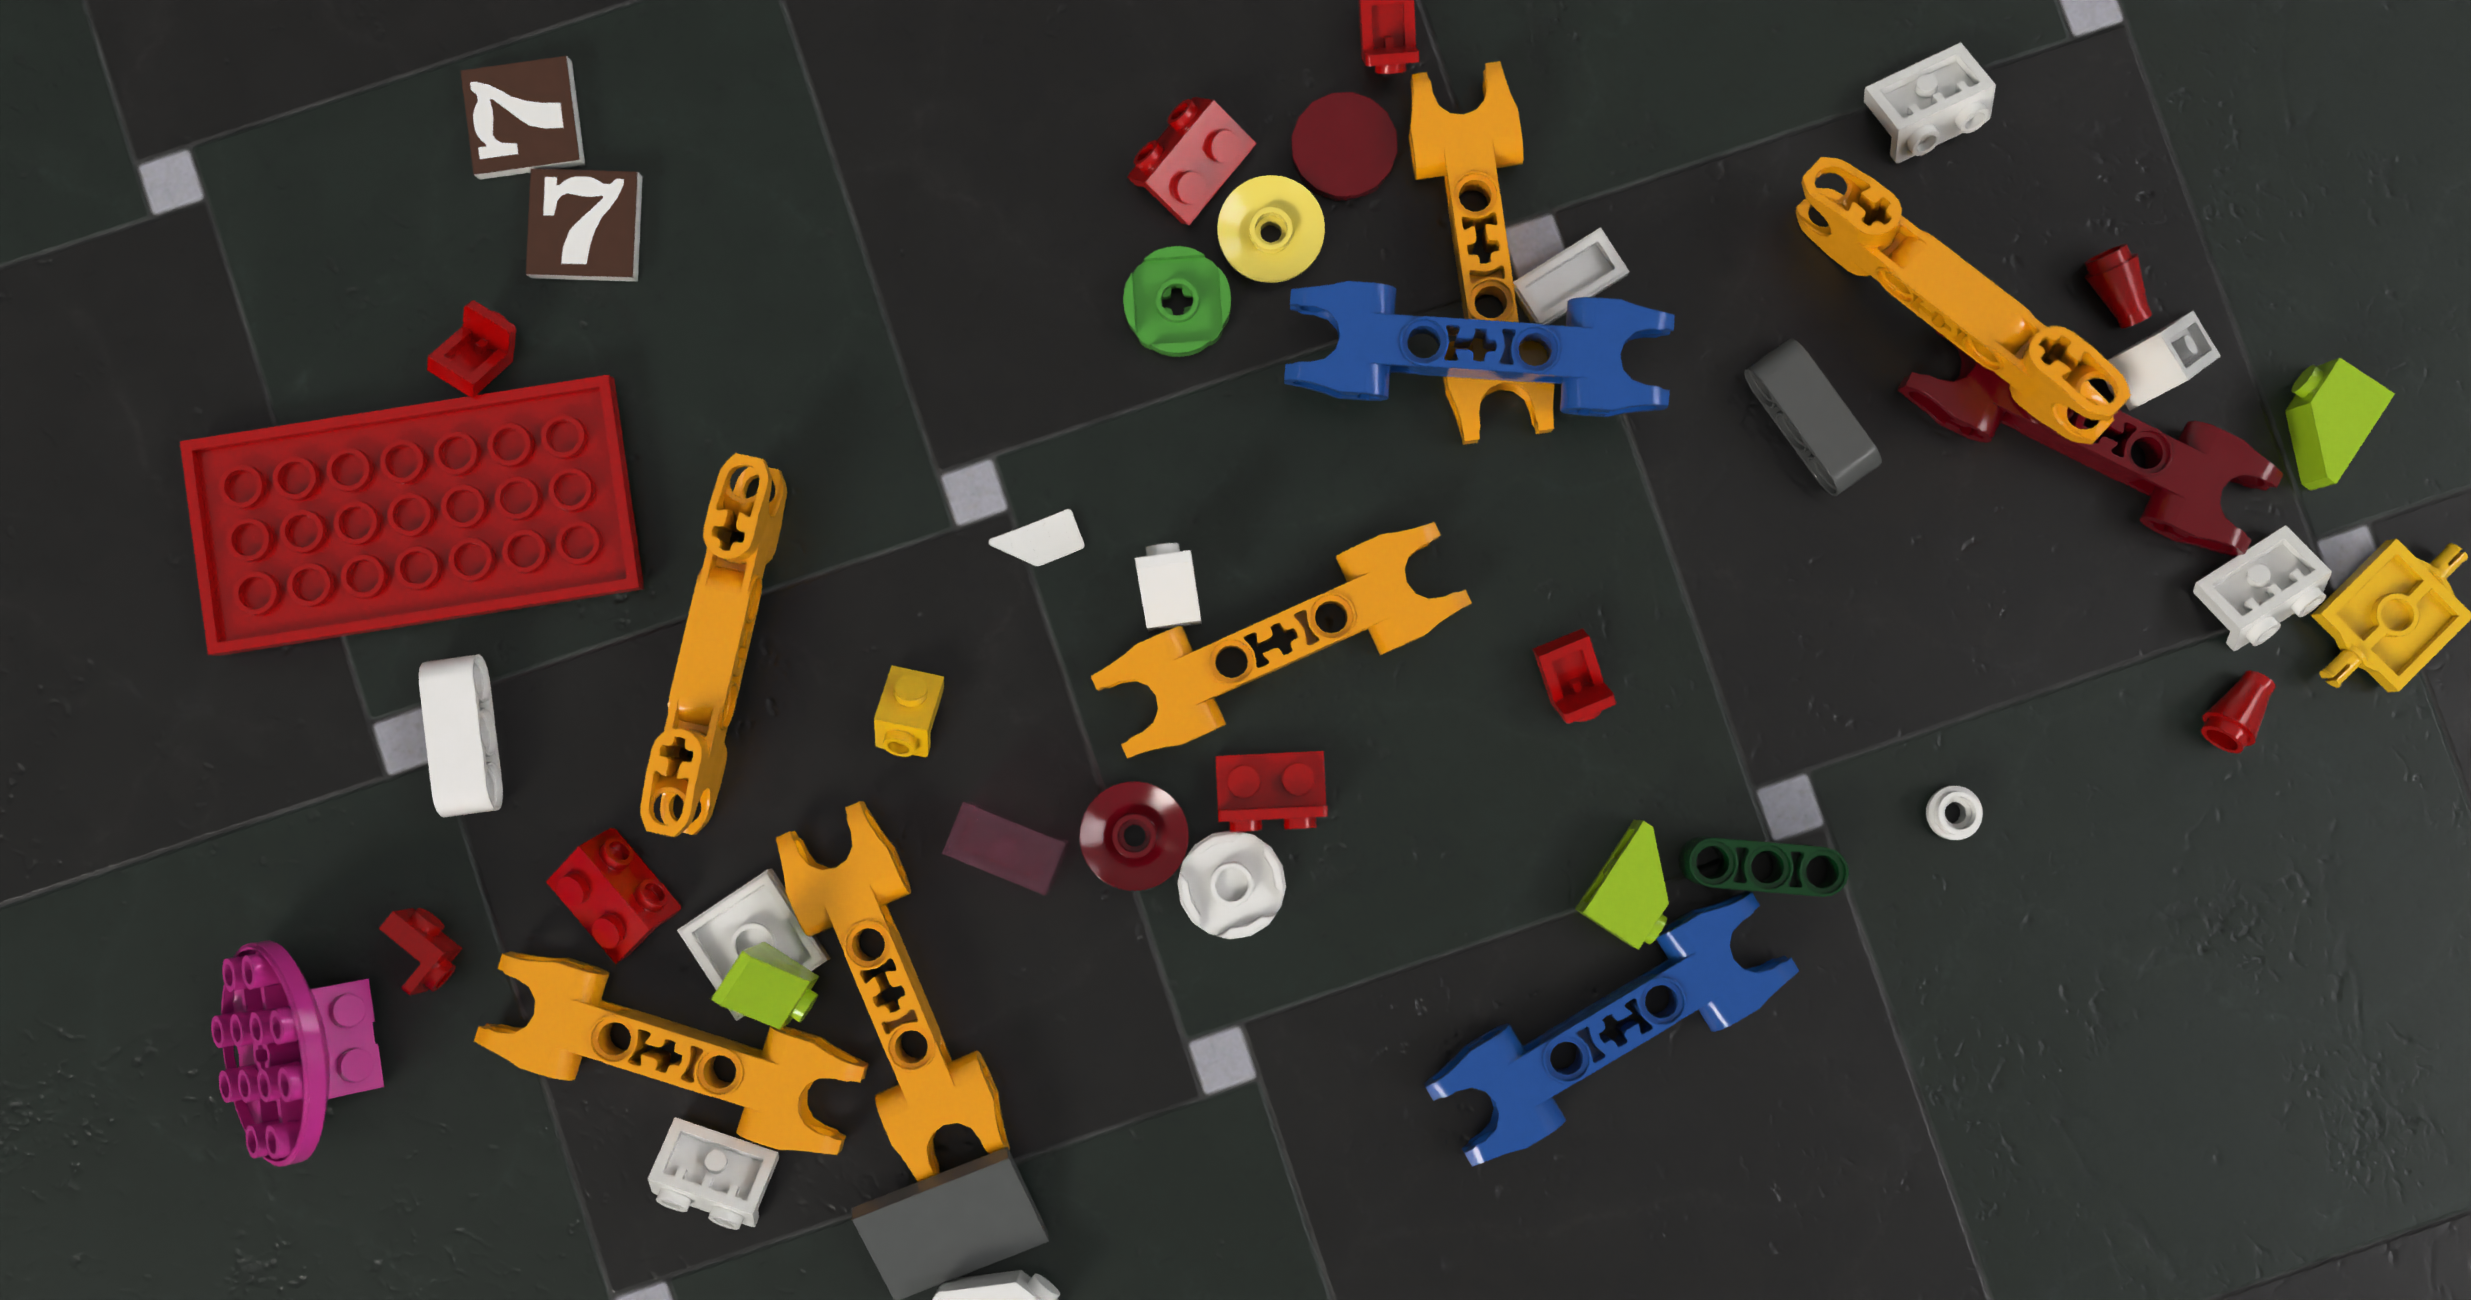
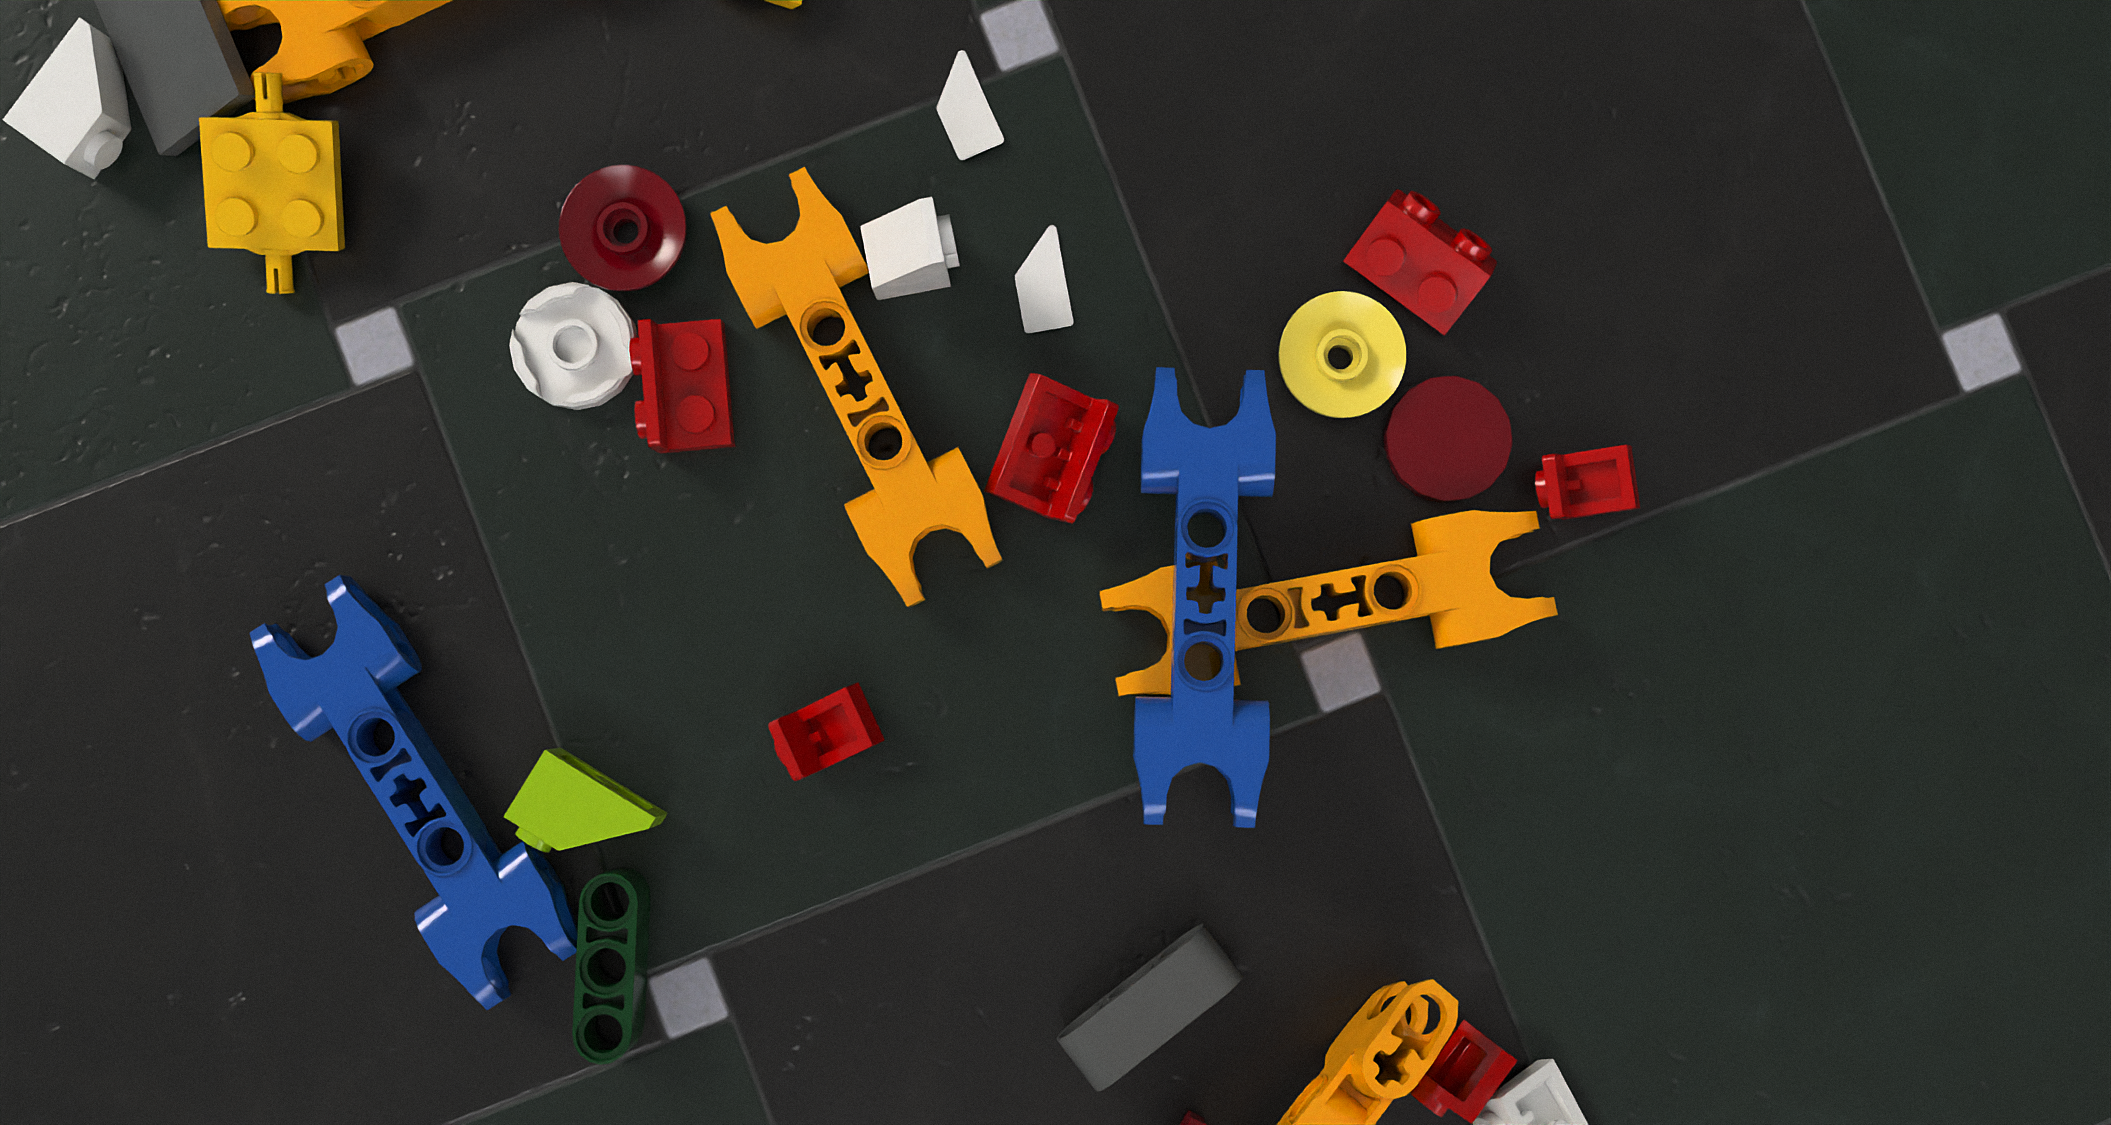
camera: 85 degrees right, 0 degrees up
clear pink panel [942,801,1070,895] -> none
bright green plate [1123,246,1231,357] -> none
white tile [1513,227,1629,325] -> none
none -> yellow plate [199,72,345,294]
none -> red bracket [984,373,1119,524]
none -> white sticker [1015,225,1074,334]
none -> red bracket [1410,1020,1518,1124]

